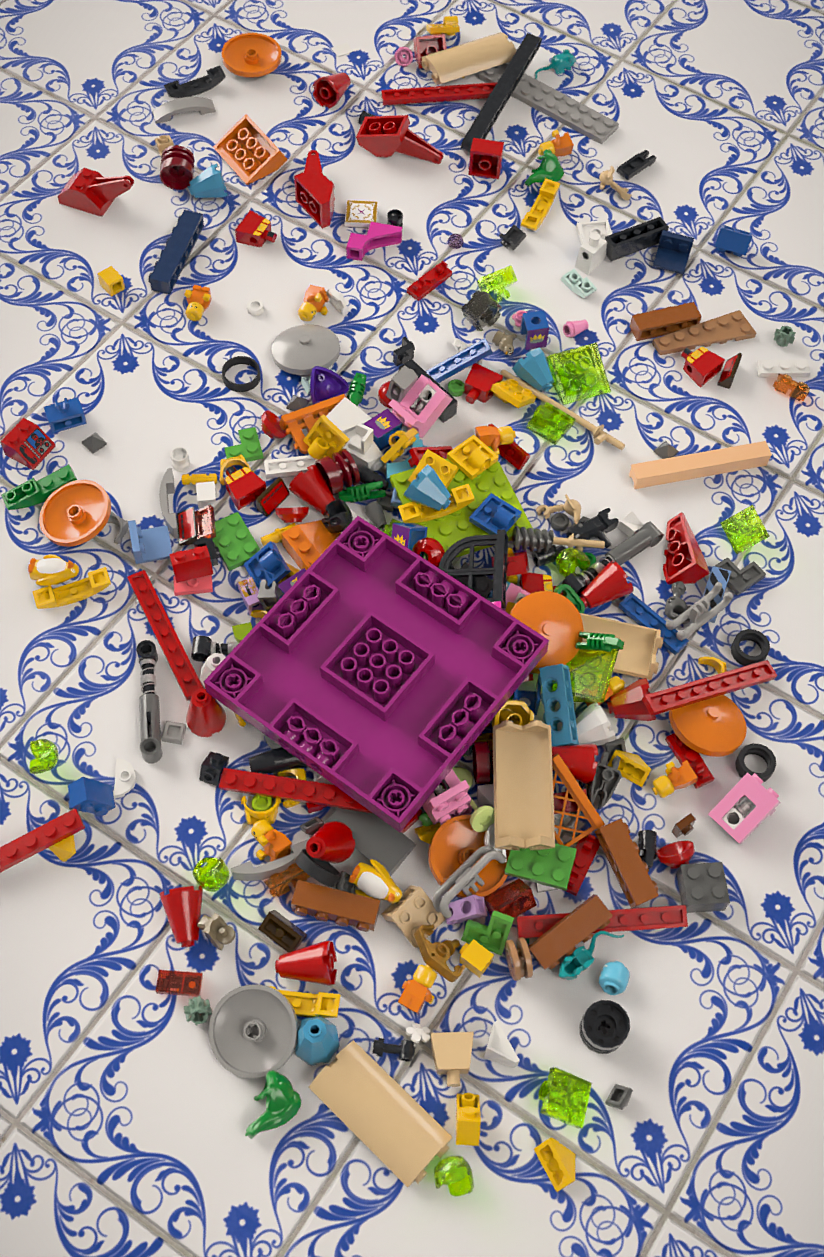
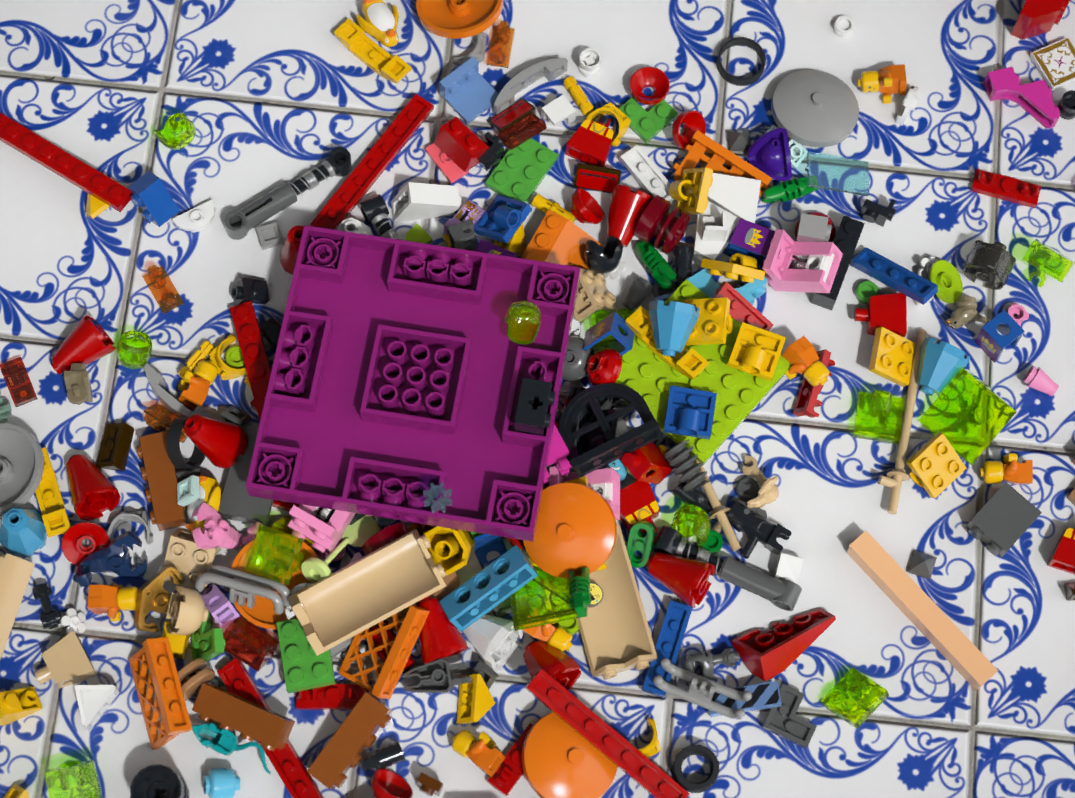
camera: 60 degrees right, 10 degrees up
none -> red dish [62,522,110,566]
none -> dark blue animal [73,531,148,587]
none -> light grey helmet [107,510,153,544]
none -> orange fence [129,637,192,750]
none -> clear orange hinge [142,265,184,314]
none -> tan cylinder [166,586,208,635]
none -> light aqua tile [177,475,200,507]
none -> yellow axle [178,340,214,379]
none -> bright pink animal [192,503,265,549]
none -> clear neon green plate [245,524,304,585]
none -> white slope [391,182,461,222]
none -> clear light blue gear [423,482,453,514]
none -> clear orange hinge [487,21,515,68]
none -> clear neon green helmet [504,301,541,344]
none -> black brick [515,378,556,435]
none -> red piece [630,67,670,105]
none -> clear light blue piece [805,152,871,196]
none -> yellow plate [906,432,967,498]
none -> lime dish [929,260,963,304]
none -> dark grey brick [966,482,1042,558]
none -> piece [980,453,1033,485]

